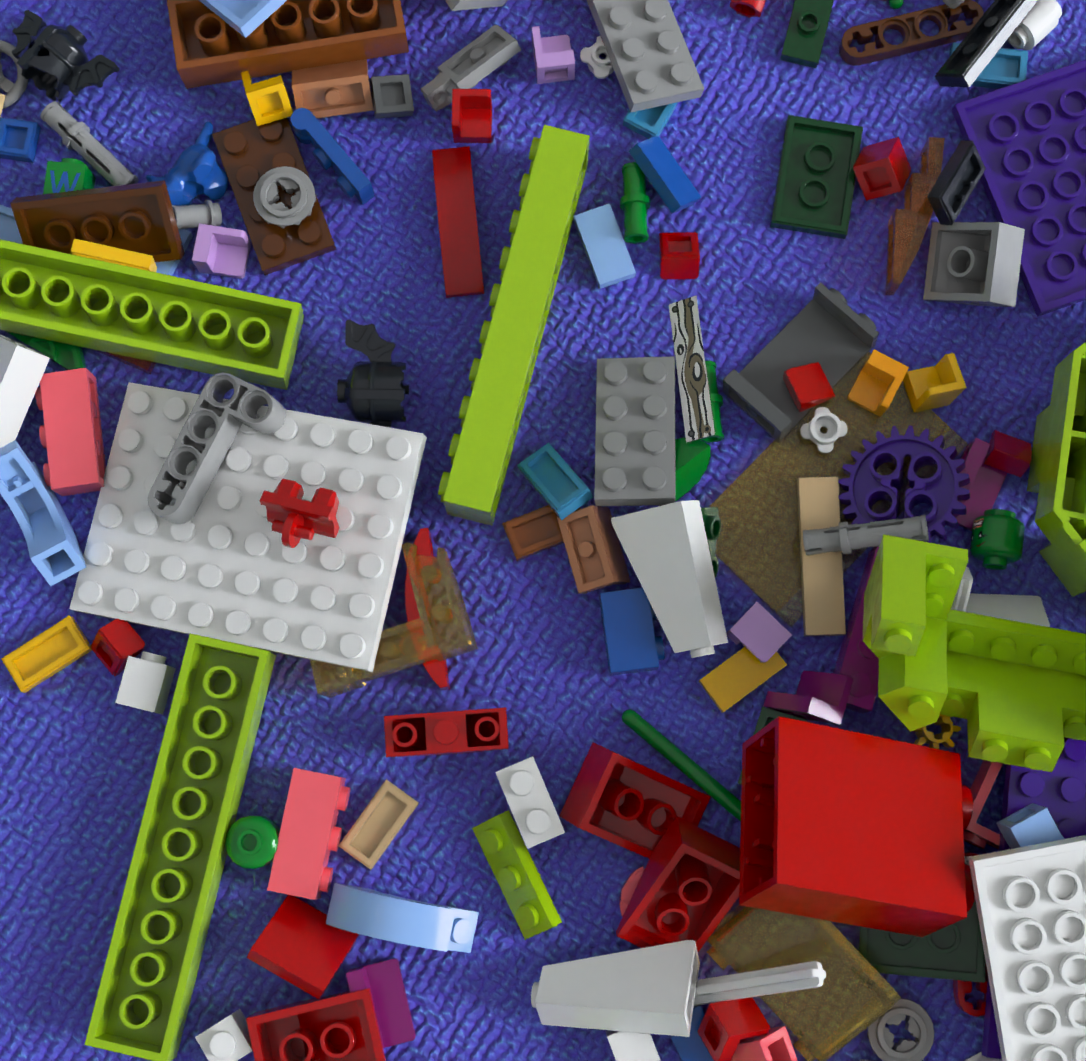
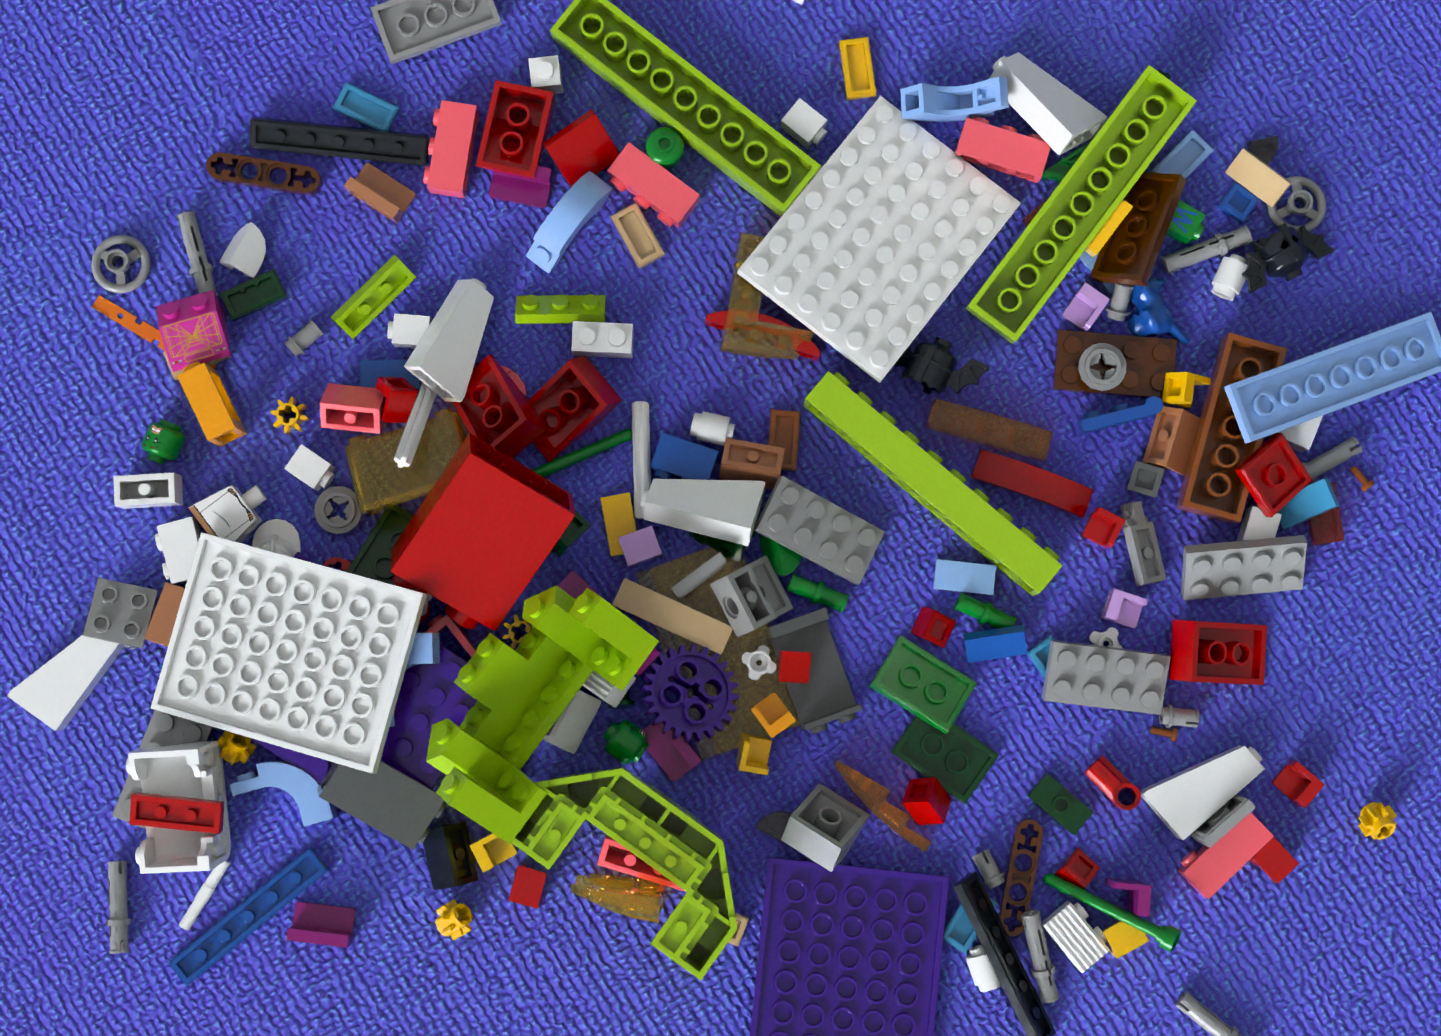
camera: 115 degrees right, 5 degrees up
red slope [91,619,145,676] -> none
light grey beam [148,373,286,524] -> none
red hips [259,479,340,548] -> none
red slope [384,707,509,757] -> none
dark azure tile [517,442,593,520] -> none
sticker [669,296,715,443] -> none
magenta panel [764,670,853,725] -> none
light grey pin [803,515,929,556] -> none
black plate [927,140,986,225] -> none
red slope [984,430,1032,478] -> none
none -> white axle [632,401,651,519]
none -> light grey tile [671,552,727,599]
none -> white brick [690,411,735,446]
none -> light grey brick [710,555,793,638]
none -> clear smoke tile [755,811,793,840]
none -> green tile [869,635,977,734]
none -> clear orange slope [926,399,1053,461]
none -> light grey pin [972,848,1005,890]
none -> white brick [1211,254,1248,301]

